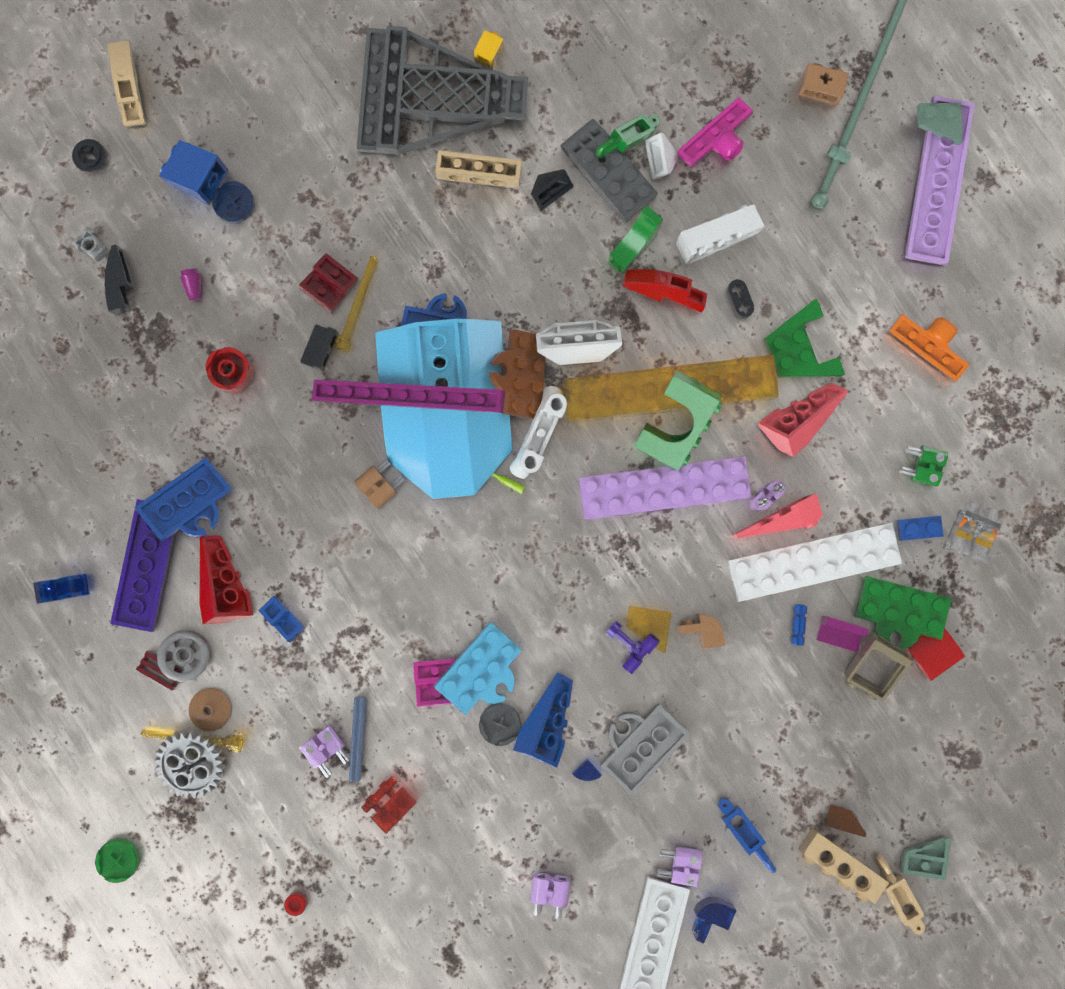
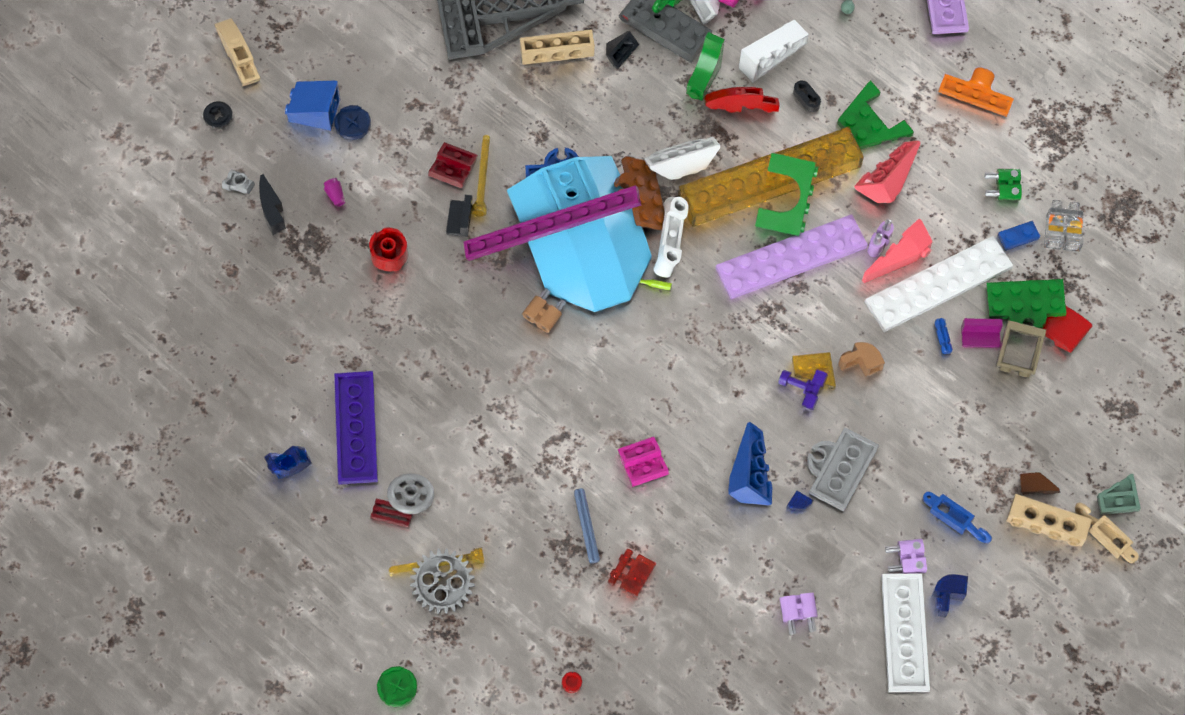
camera: 15 degrees left, 20 degrees down
blue plate [134,457,232,542] -> none
medium nougat dish [189,688,232,731] -> none
red wedge [199,535,253,625] -> none
blue slope [258,596,305,643] -> none
lavender piece [299,725,350,778] -> none
medium azure plate [433,622,522,715] -> none
dark grey tile [479,703,521,746] -> none

